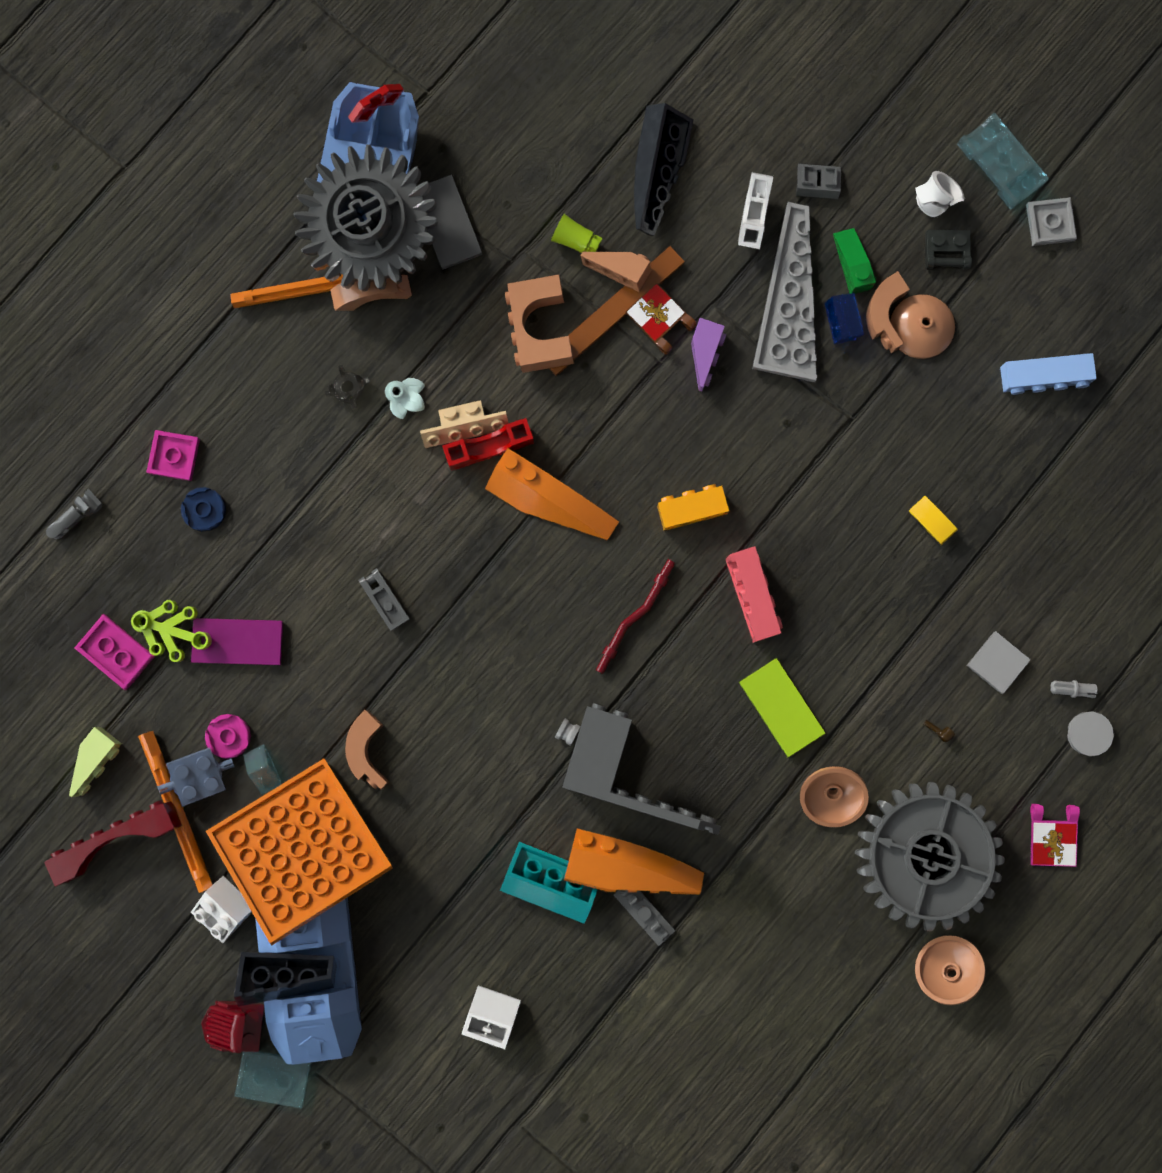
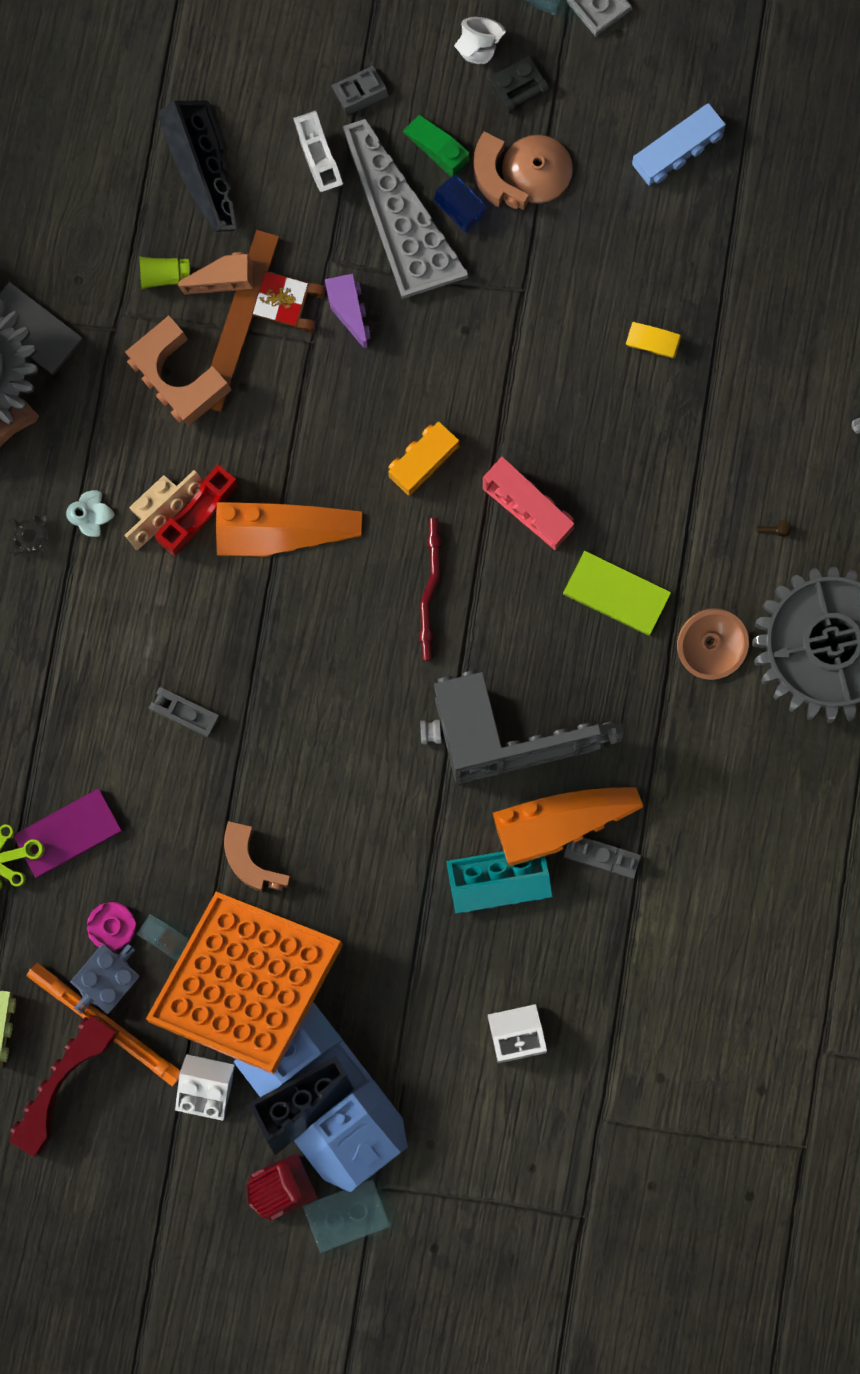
camera: 25 degrees left, 5 degrees down
light grey tile [966,631,1030,694] -> none

